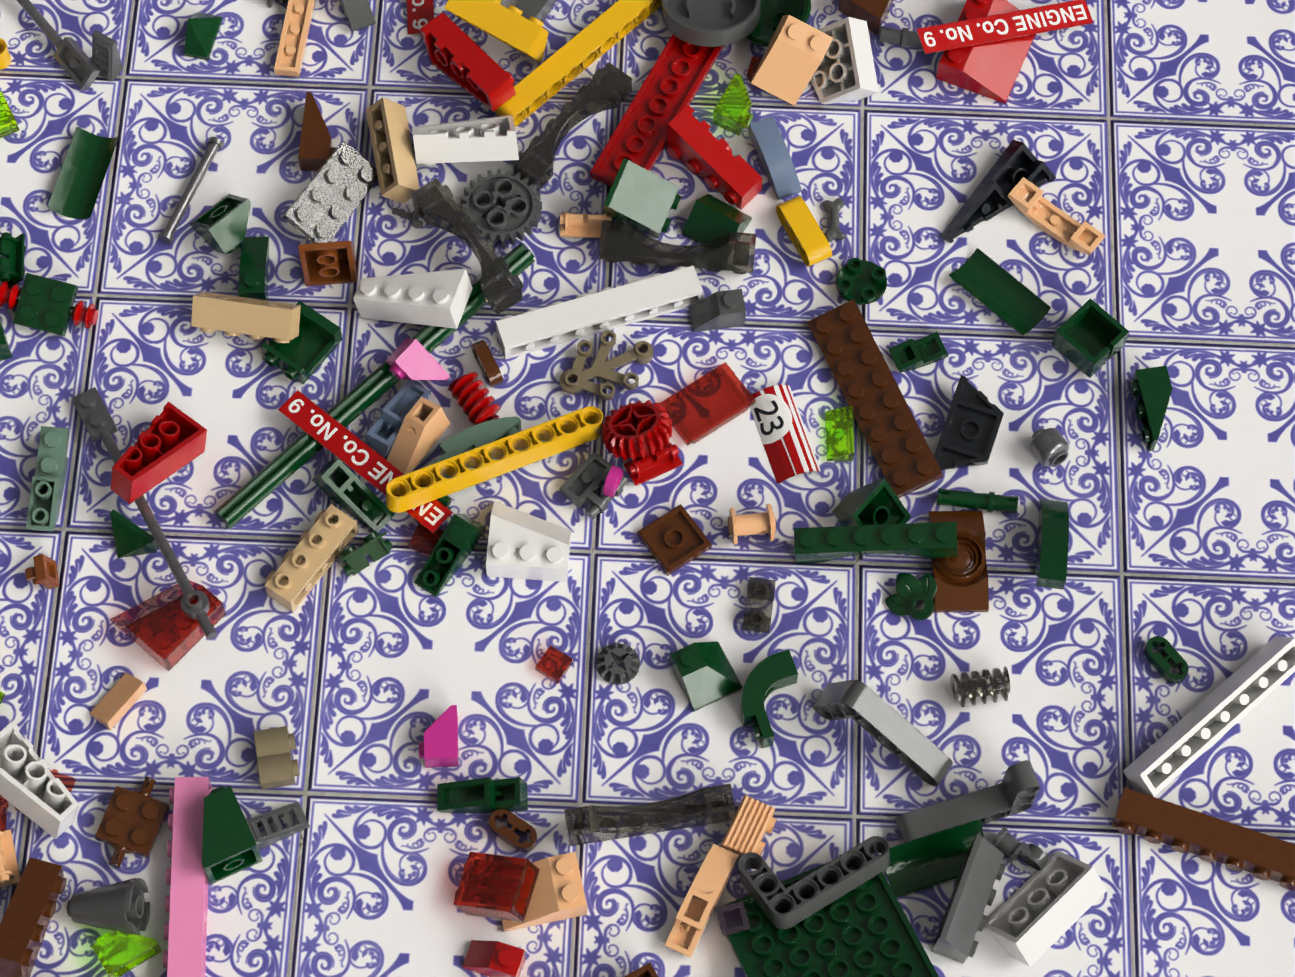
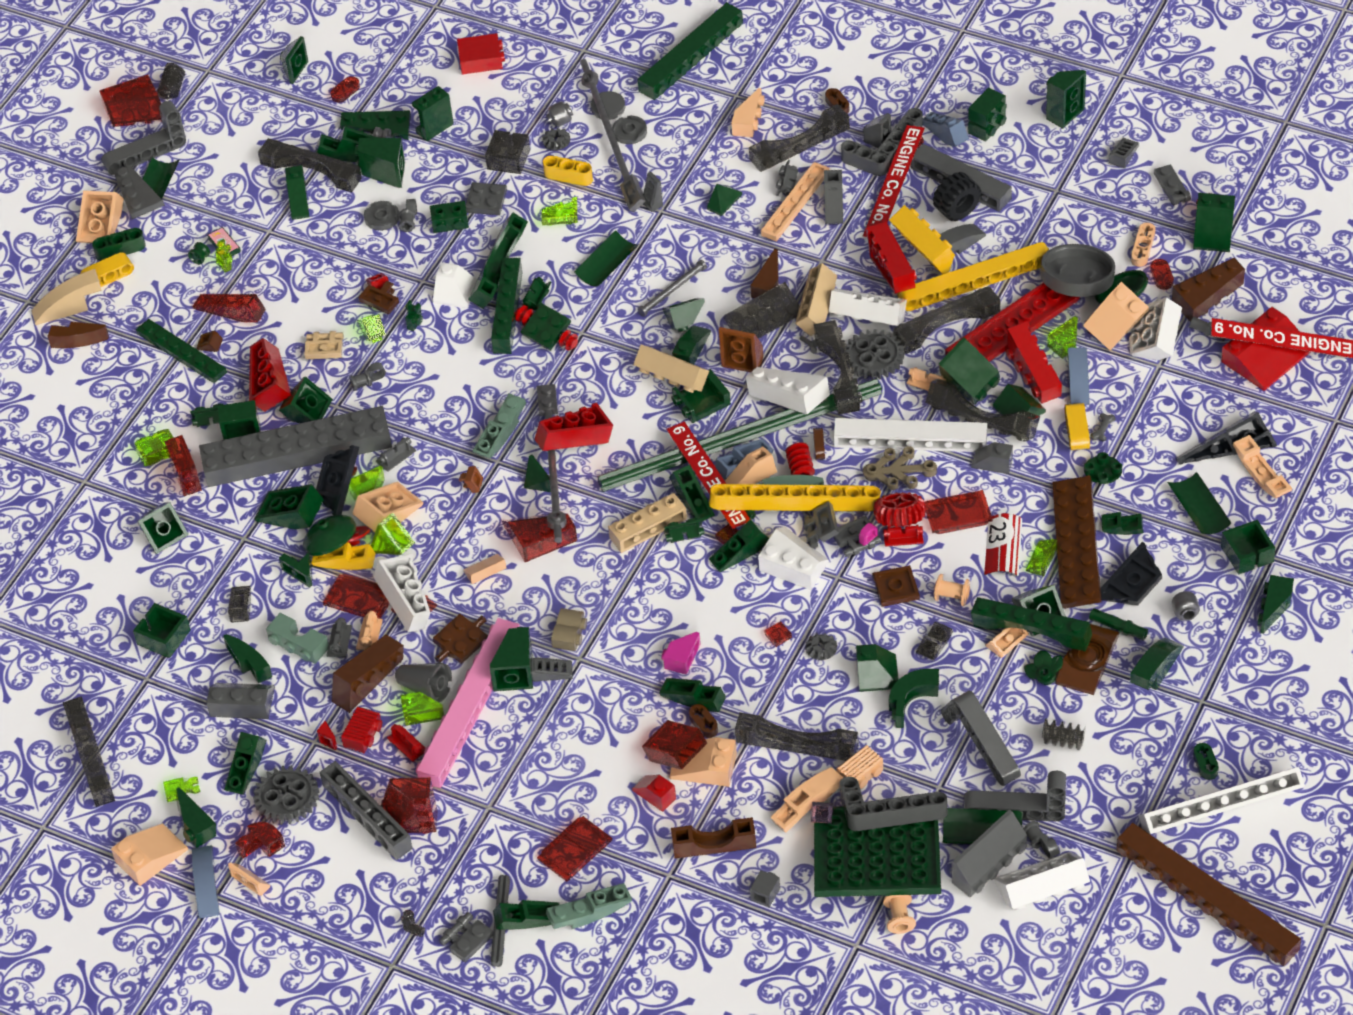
camera: 30 degrees right, 15 degrees down
slope [386,339,450,380] -> none
none -> dark grey plate [804,501,839,549]
none -> light nougat slope [985,628,1029,658]

